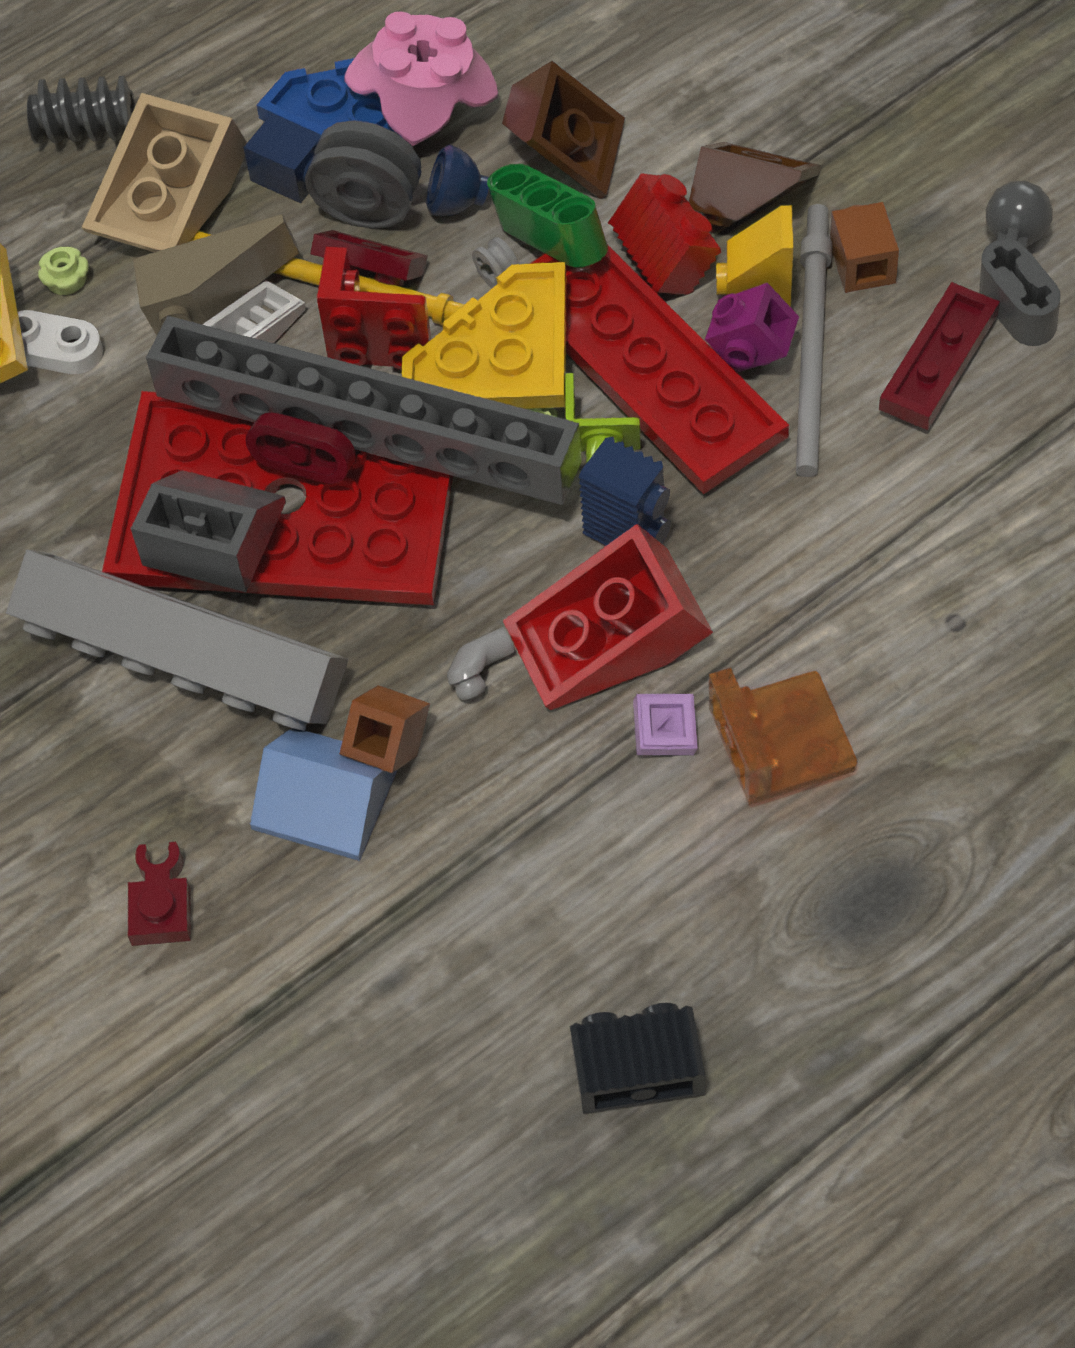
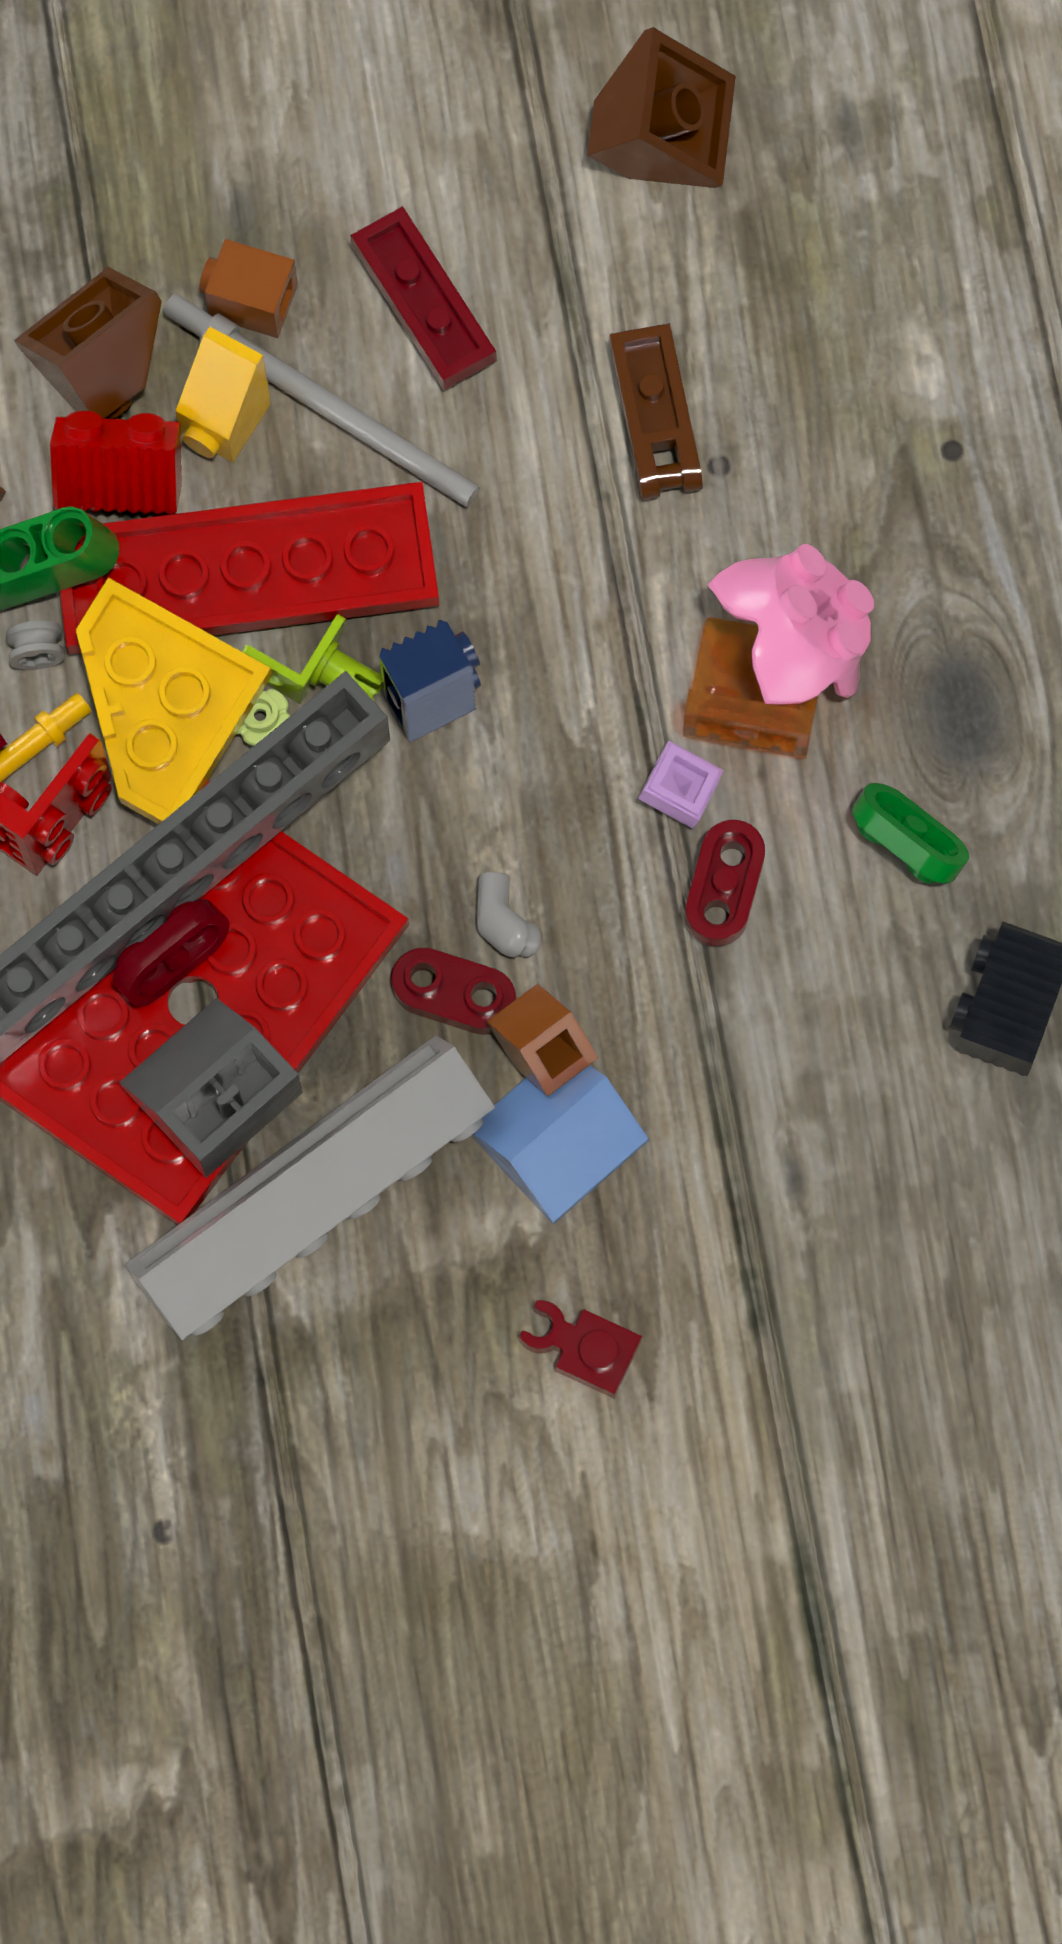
camera: 65 degrees left, 15 degrees up
red slope [503,524,713,710] -> none
magenta brick [705,283,799,373] -> none
dark grey beam [979,181,1060,346] -> none
none -> dark red plate [392,948,516,1035]
none -> reddish brown plate [609,323,703,500]
none -> dark red plate [685,820,765,946]
none -> bright pink brick [707,544,874,704]
none -> green plate [852,783,969,884]

